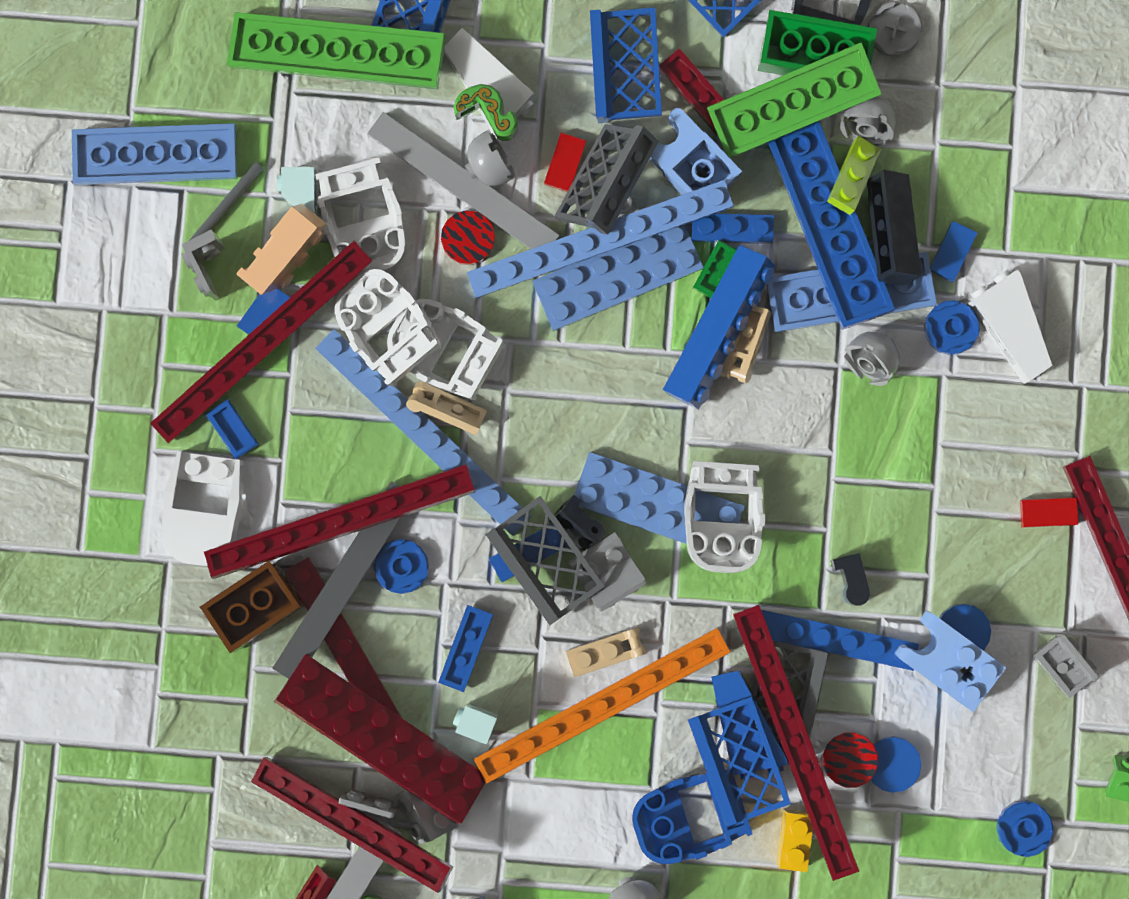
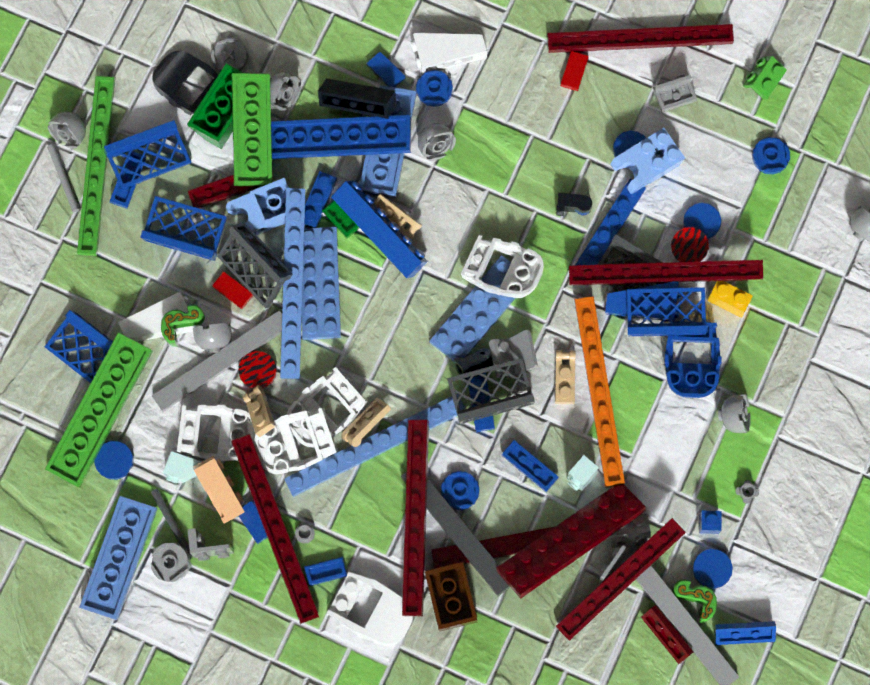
camera: 65 degrees left, 10 degrees down
lime plate [827,135,881,215] -> none
none -> blue tile [94,441,134,480]
none -> light grey plate [151,543,192,582]
none -> tan plate [243,385,275,437]
none -> light grey plate [295,524,315,543]

